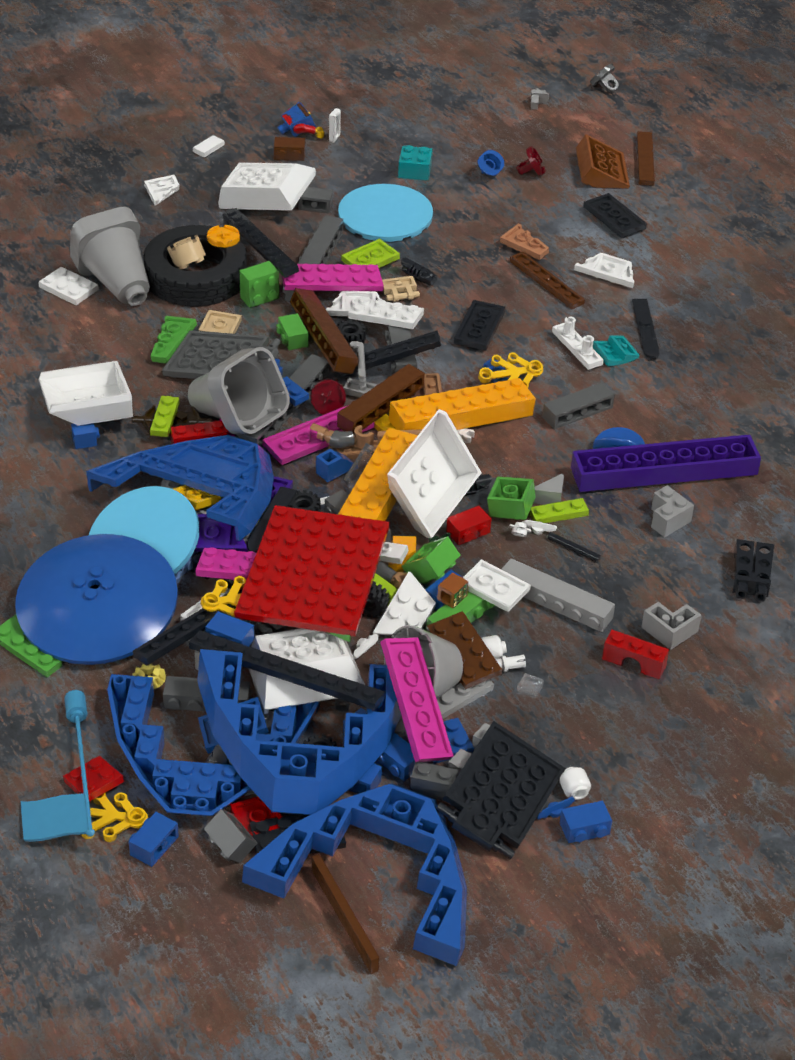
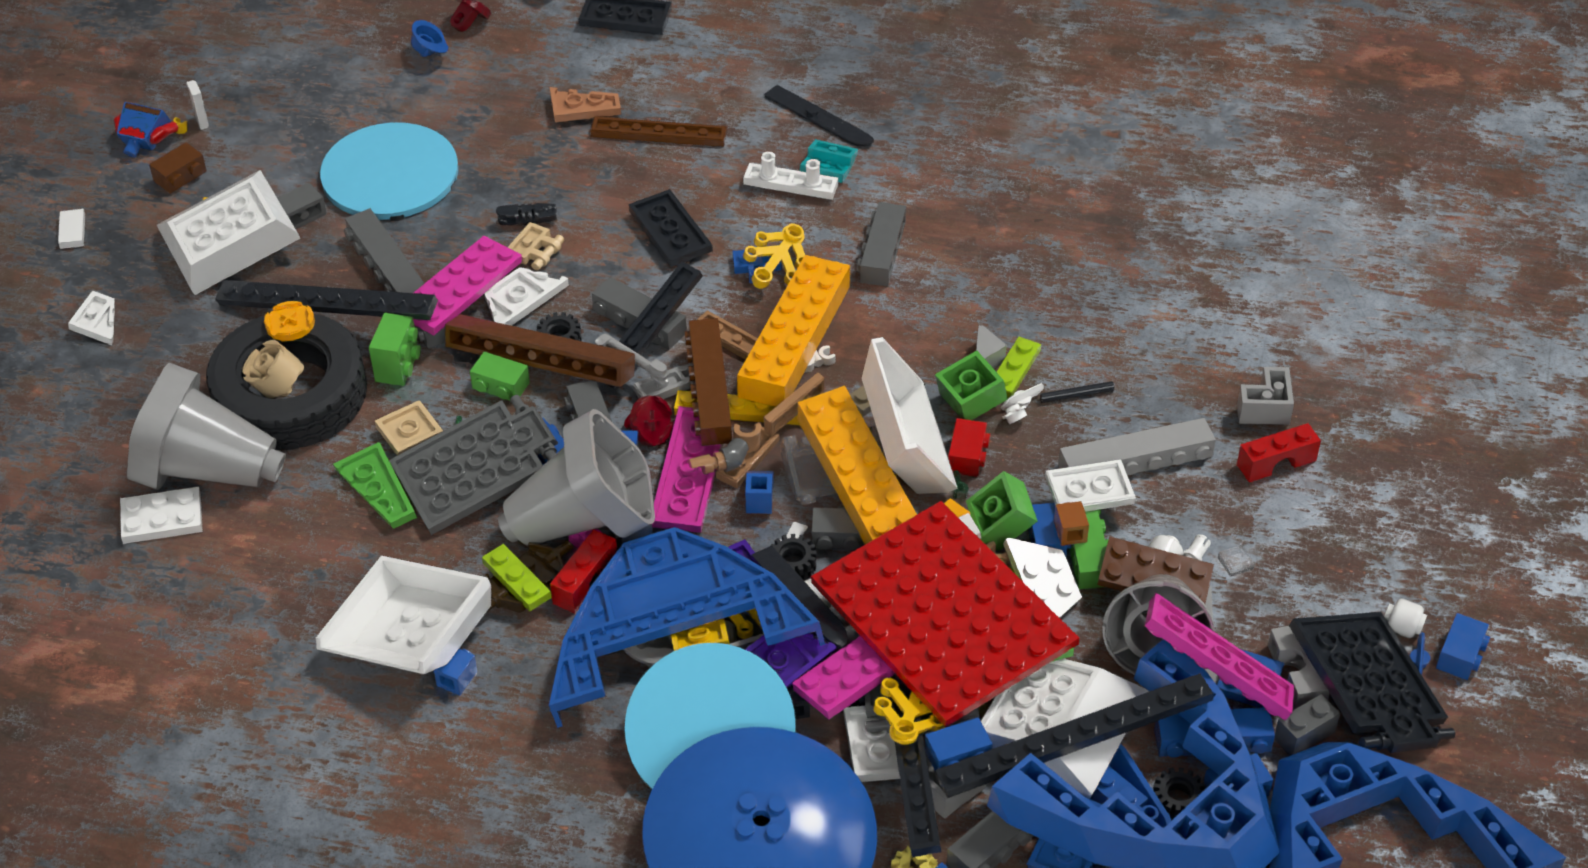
camera: 45 degrees left, 5 degrees up
lime plate [341,239,400,268] -> none
white plate [348,297,424,329] -> none
teal brick [398,145,433,181] -> none
dark purple brick [571,434,761,492] -> none
white wing [574,253,634,288] -> none
blue piece [593,427,645,449] -> none
light grey brick [651,485,694,538] -> none
black hips [733,539,774,602] -> none

